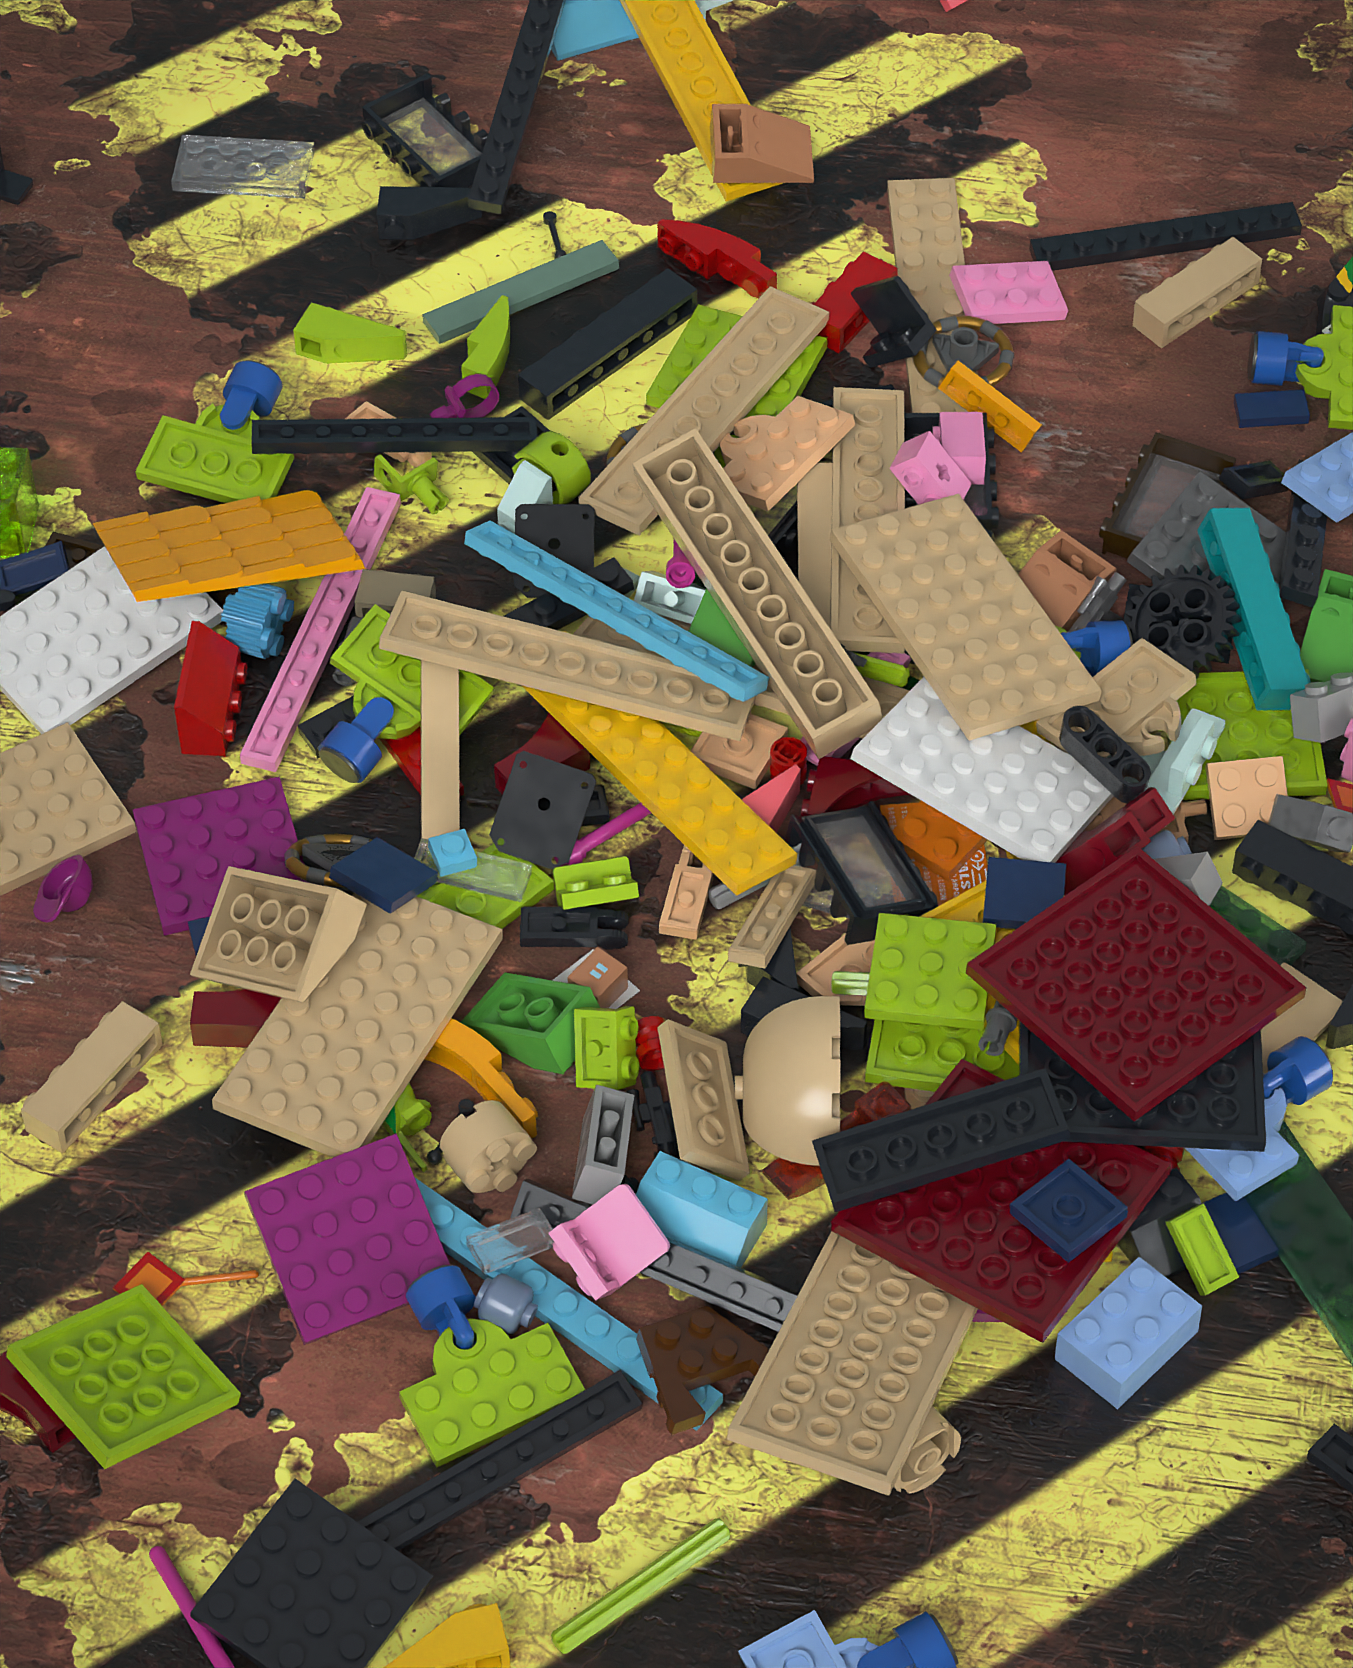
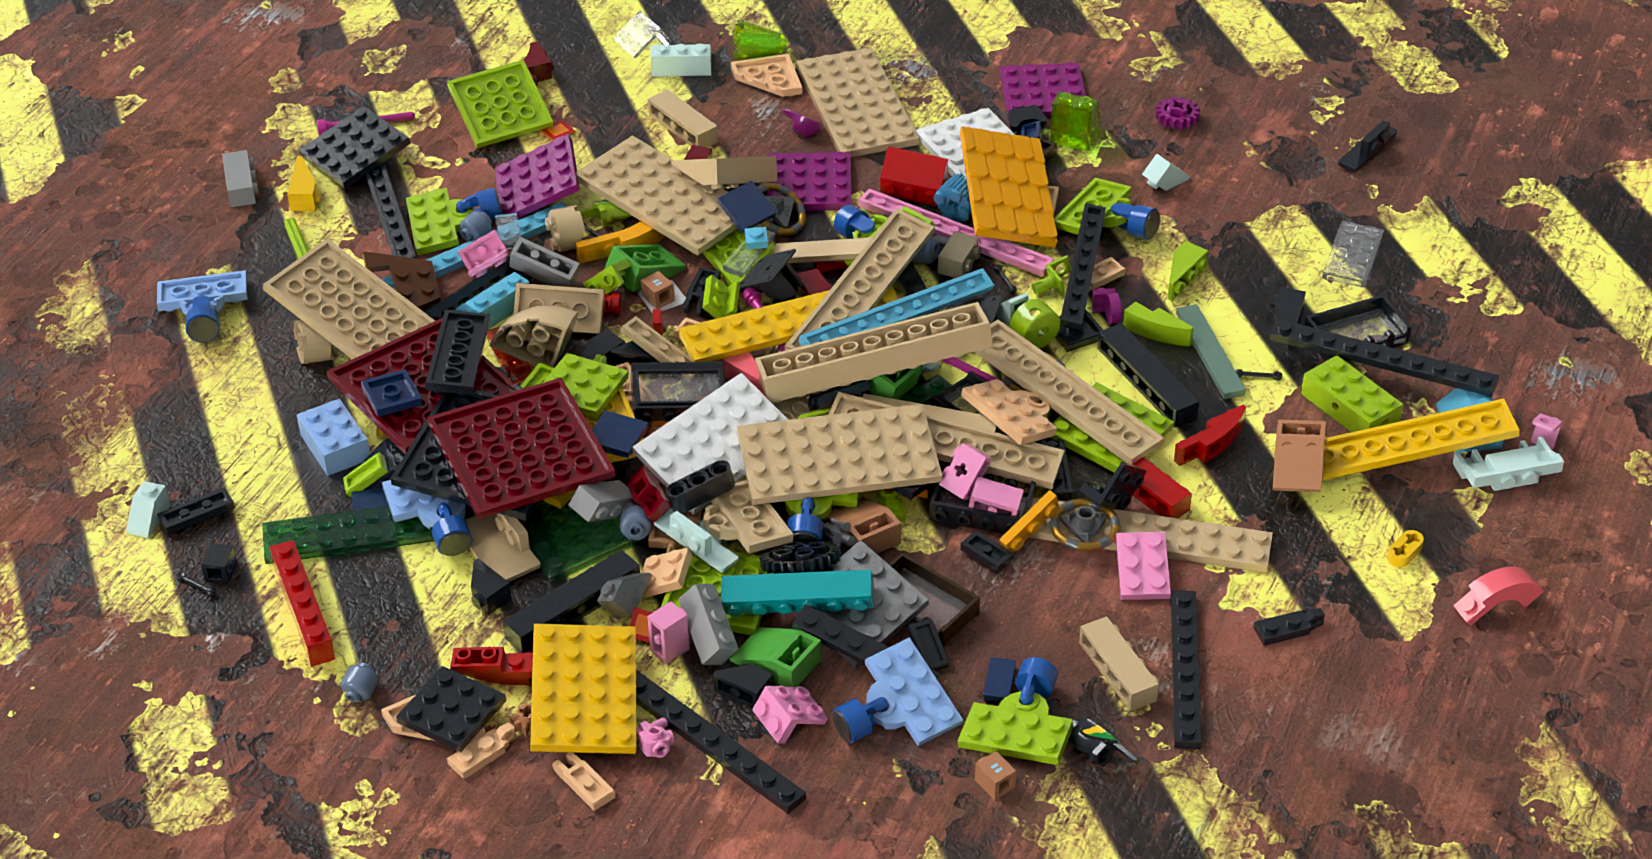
camera: 105 degrees right, 10 degrees down
none -> red tile [653,309,663,336]
none -> black plate [960,530,1014,573]
none -> black hinge [994,265,1017,294]
none -> light aqua slope [1142,154,1190,191]
none -> black hinge [1253,608,1325,646]
none -> lime brick [1301,356,1403,432]
none -> yellow beam [1387,530,1424,567]

